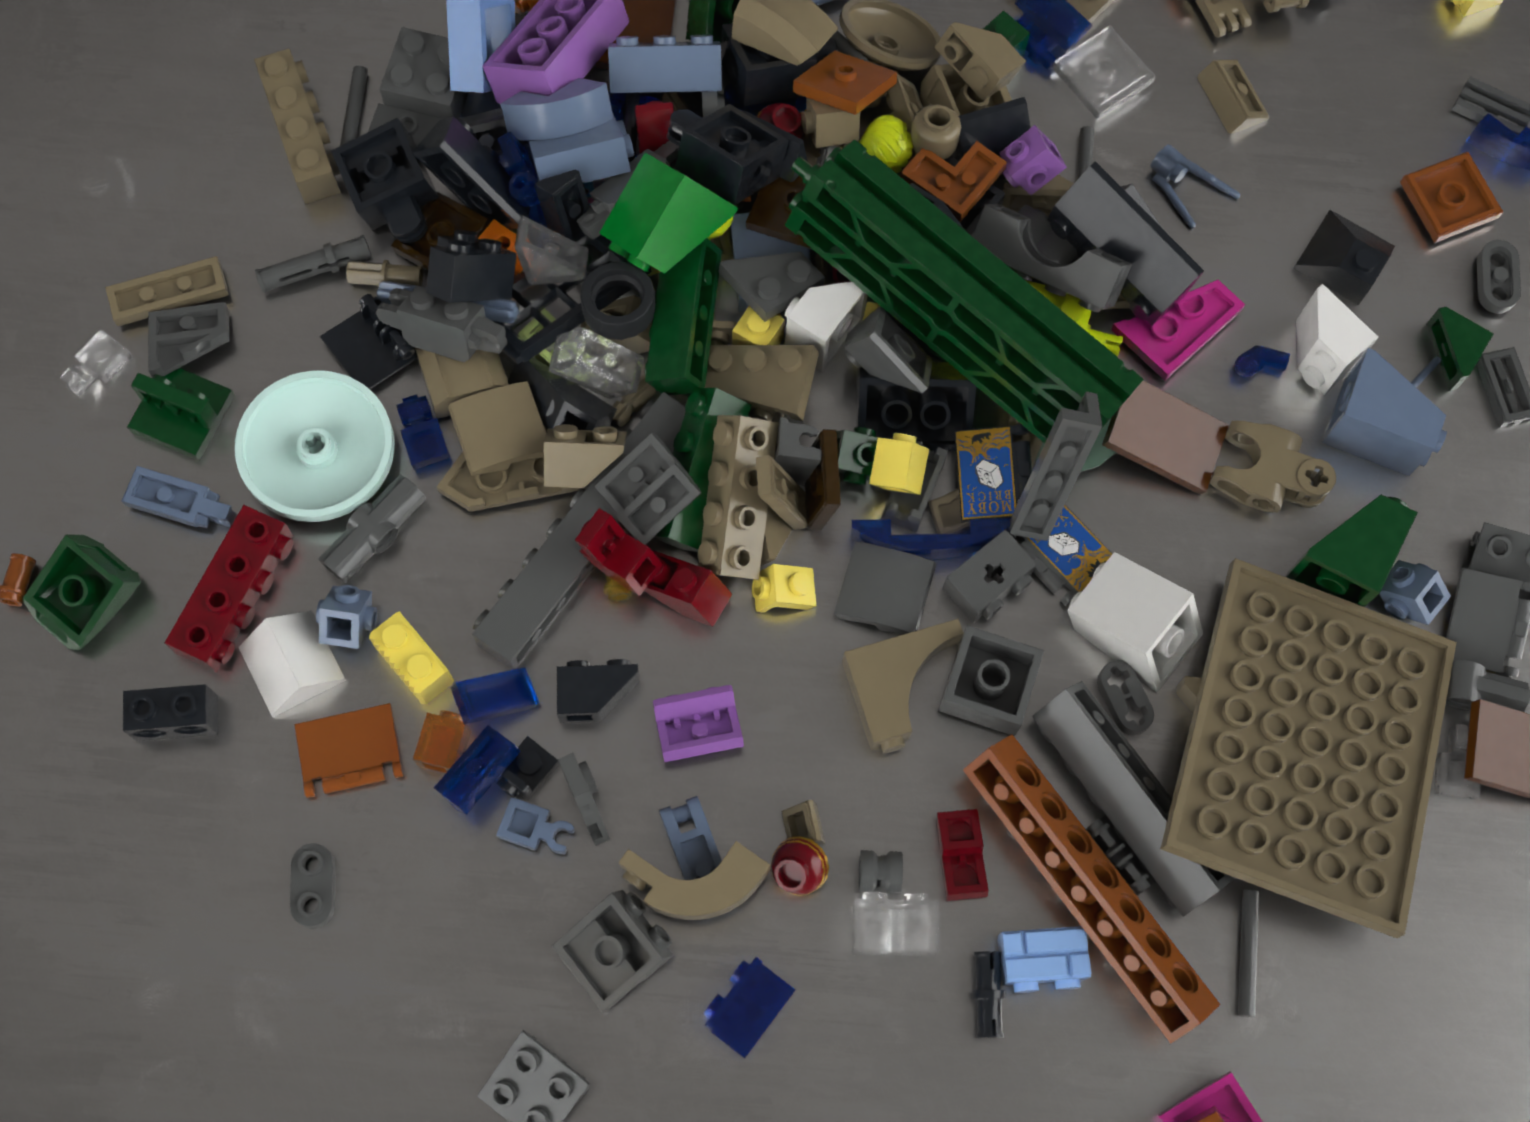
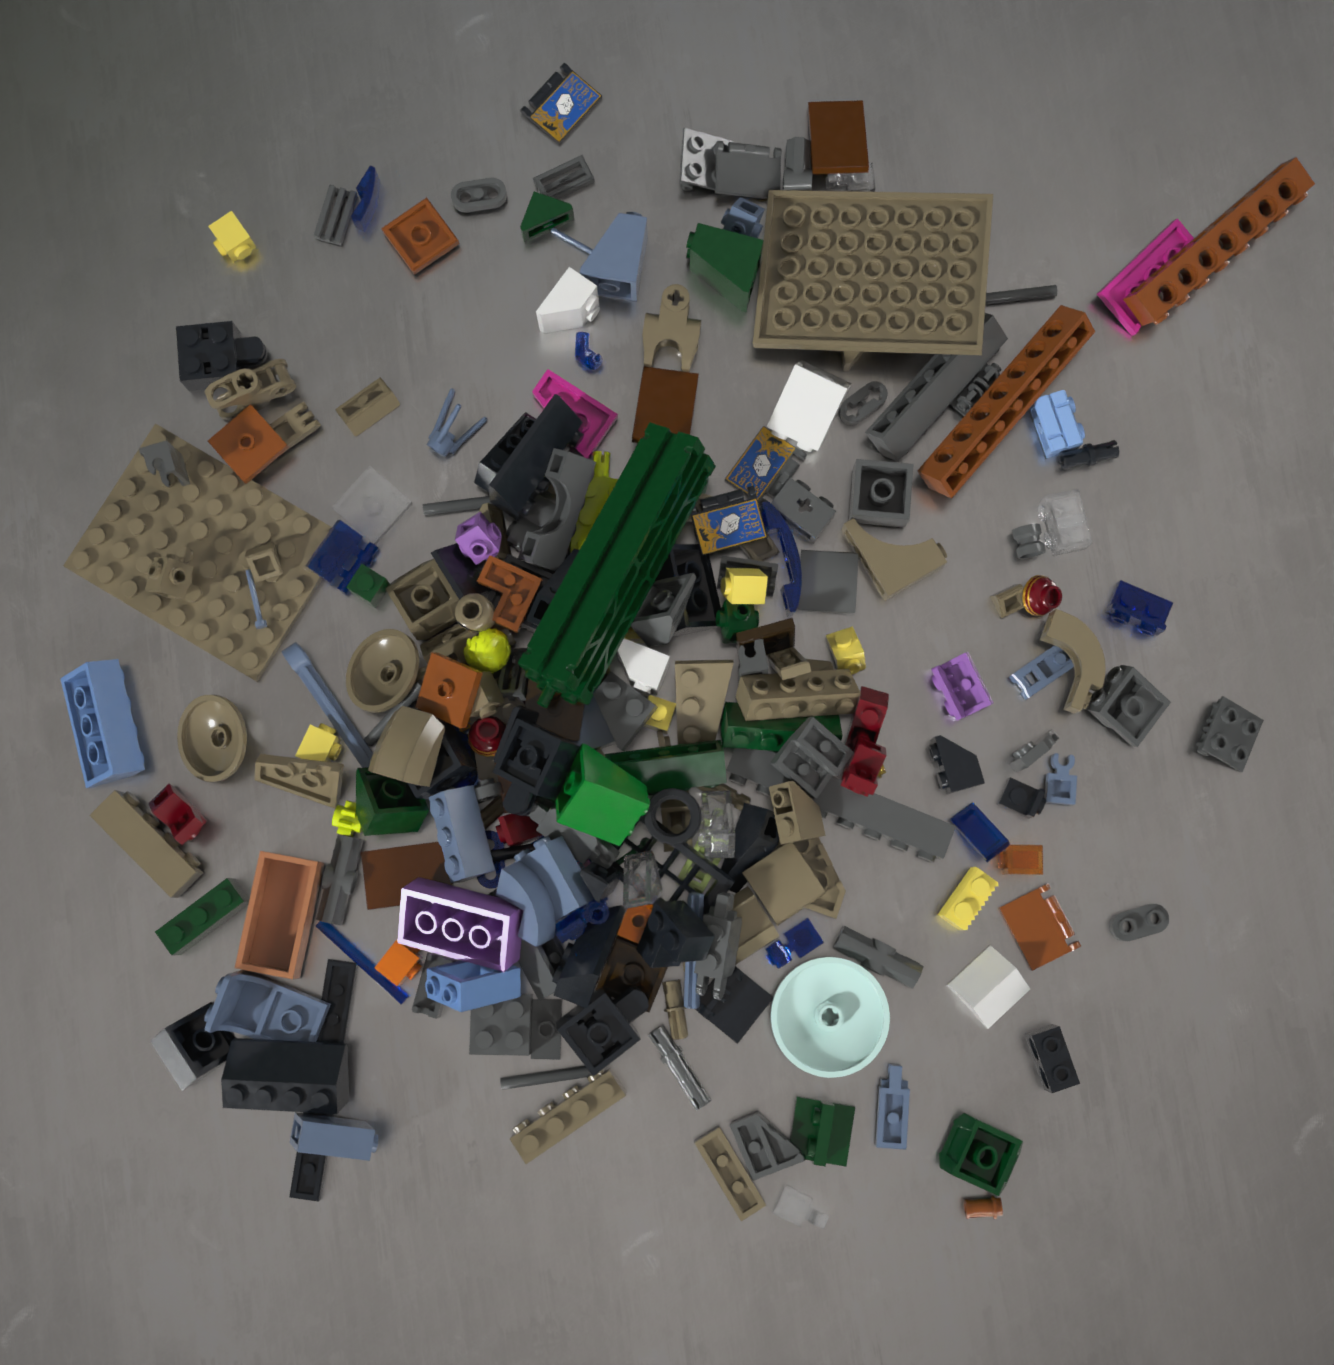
camera: 100 degrees left, 10 degrees up
dark red brick [164,505,294,673] -> none
sand blue brick [316,585,377,649] -> none
clear blue panel [434,725,521,815] -> none
dark tan slope [934,22,1026,101] -> none
dark red slope [937,809,989,901] -> none
dark grey fence [1008,392,1102,541] -> none
black slope [1294,210,1395,305] -> none

